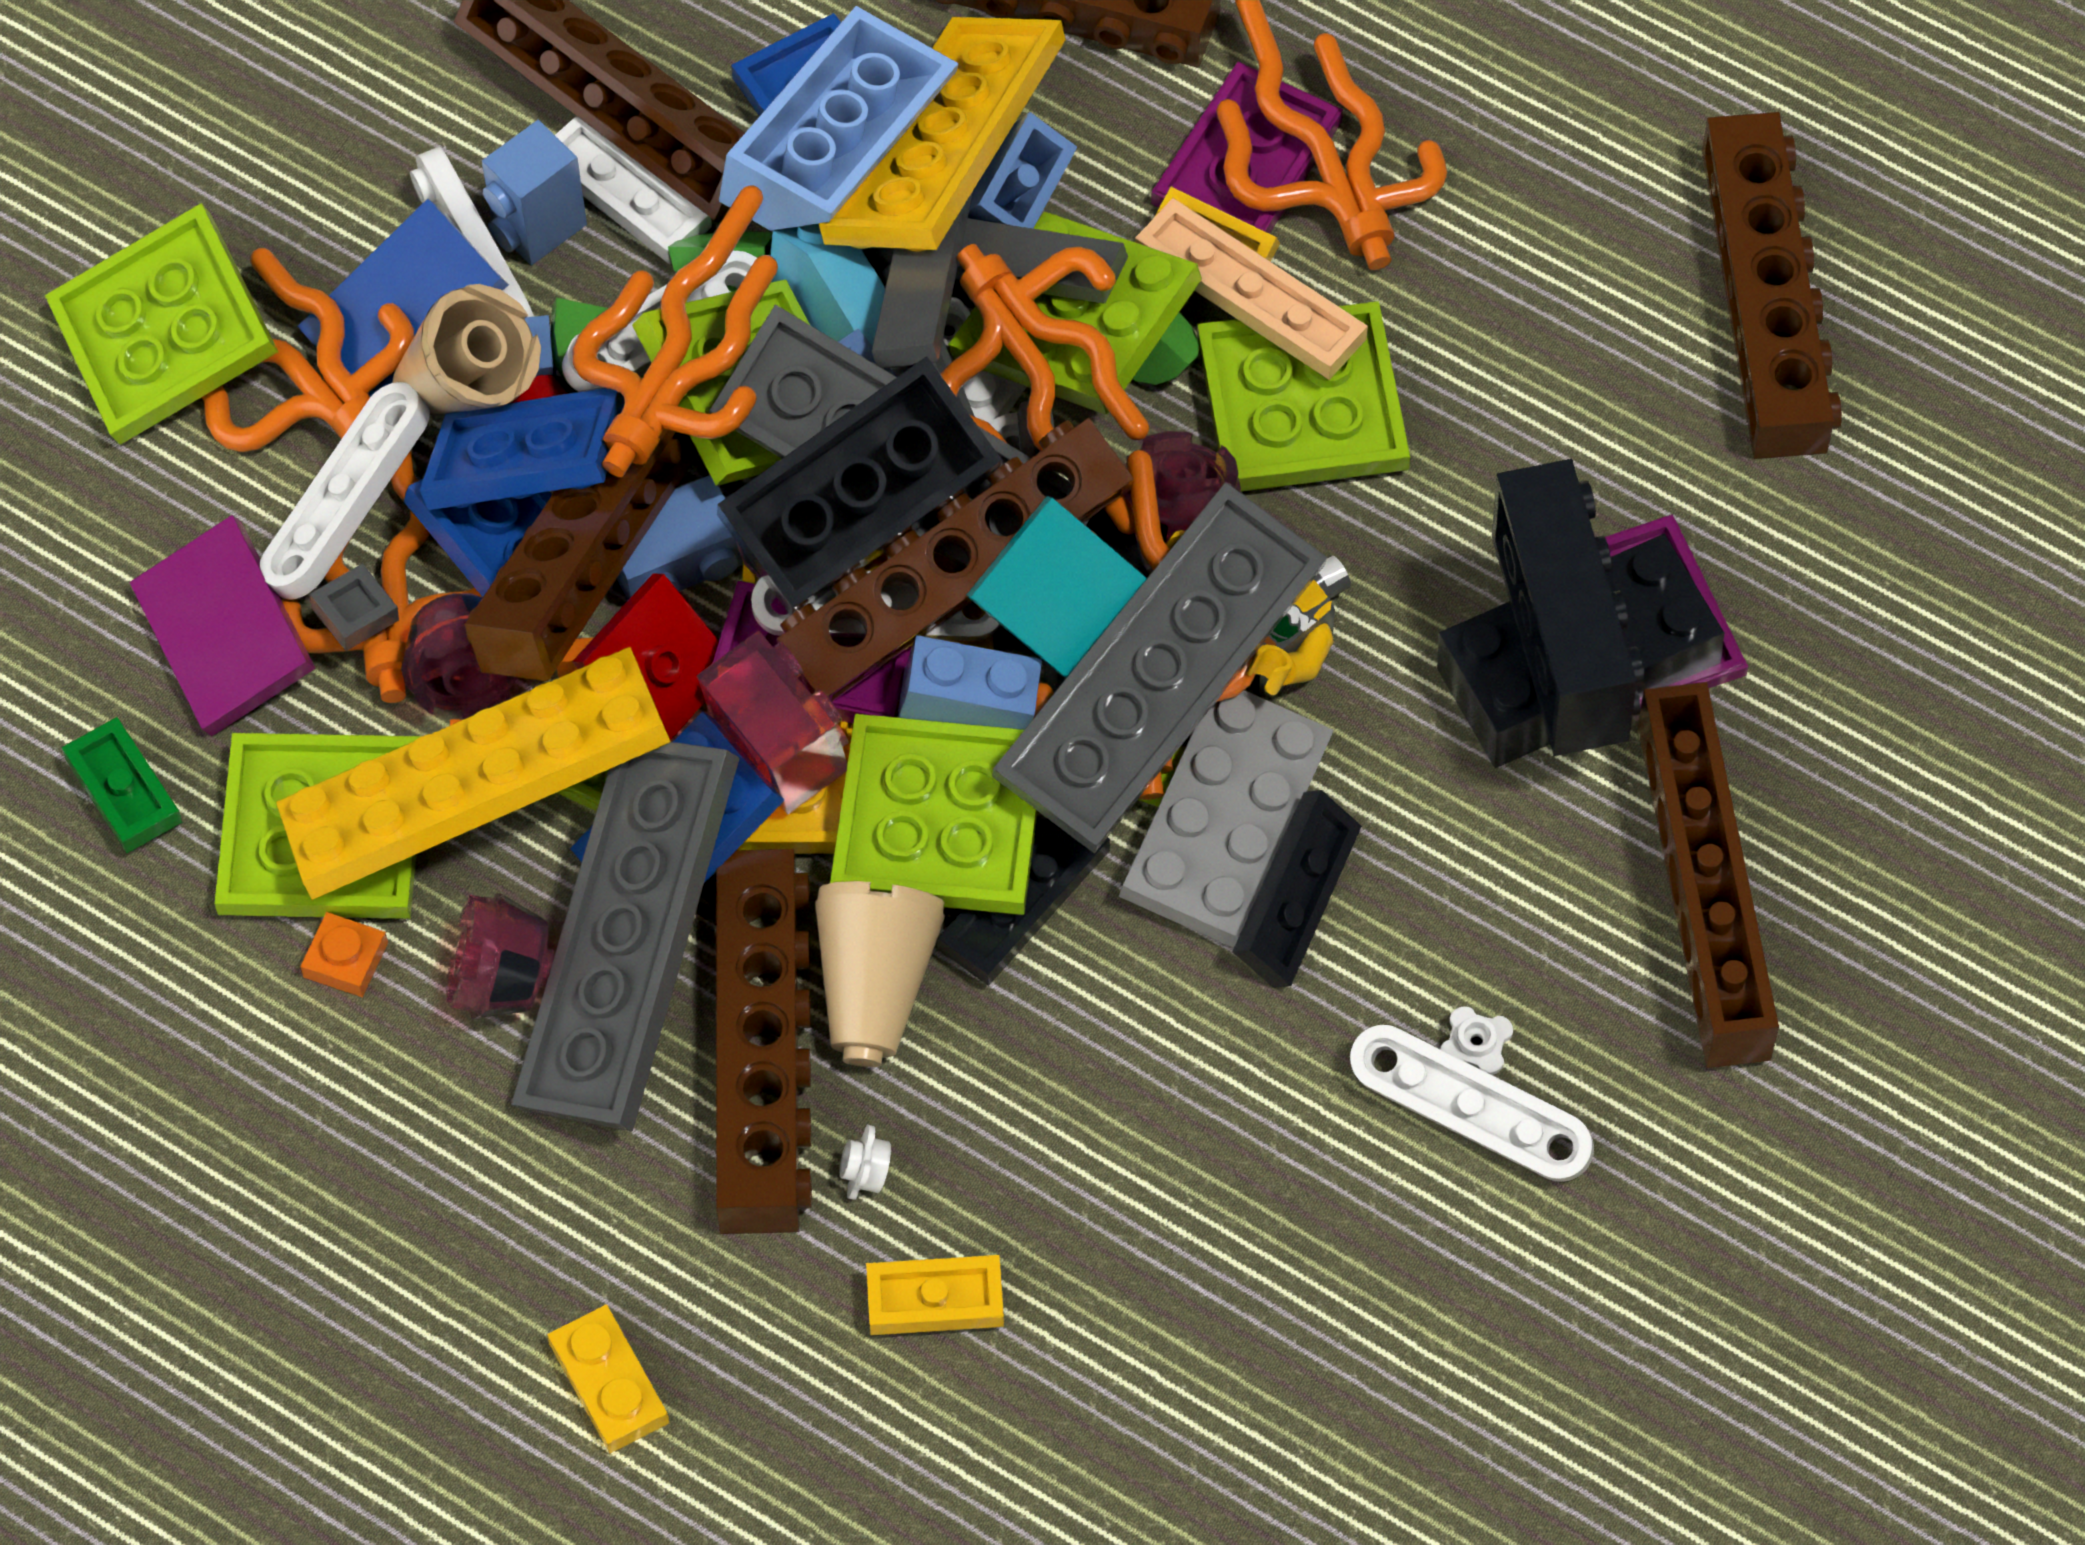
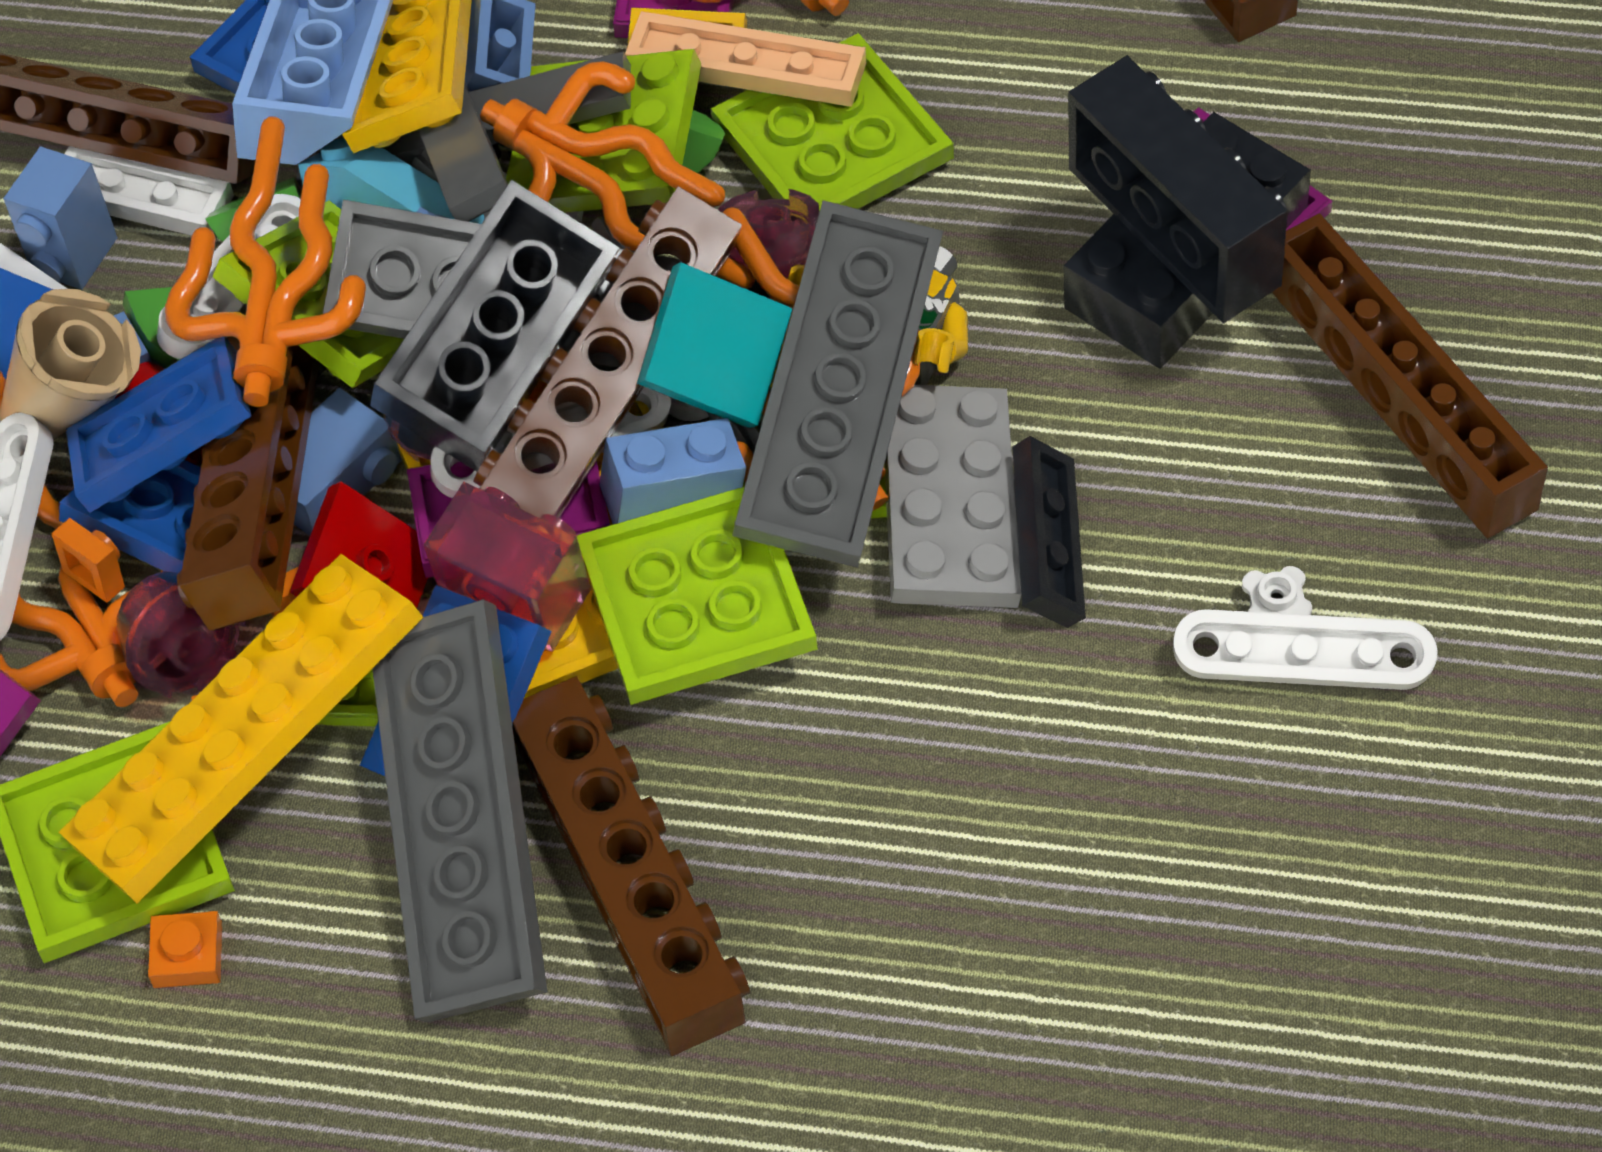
camera: 20 degrees left, 5 degrees down
dark grey plate [309,563,399,651] -> none
clear pink cone [446,893,554,1019] -> none
tan cone [815,881,945,1067] -> none
white plate [840,1125,891,1200] -> none
yellow plate [866,1255,1004,1335] -> none
black plate [938,818,1110,986] -> none
none -> orange plate [51,518,125,603]

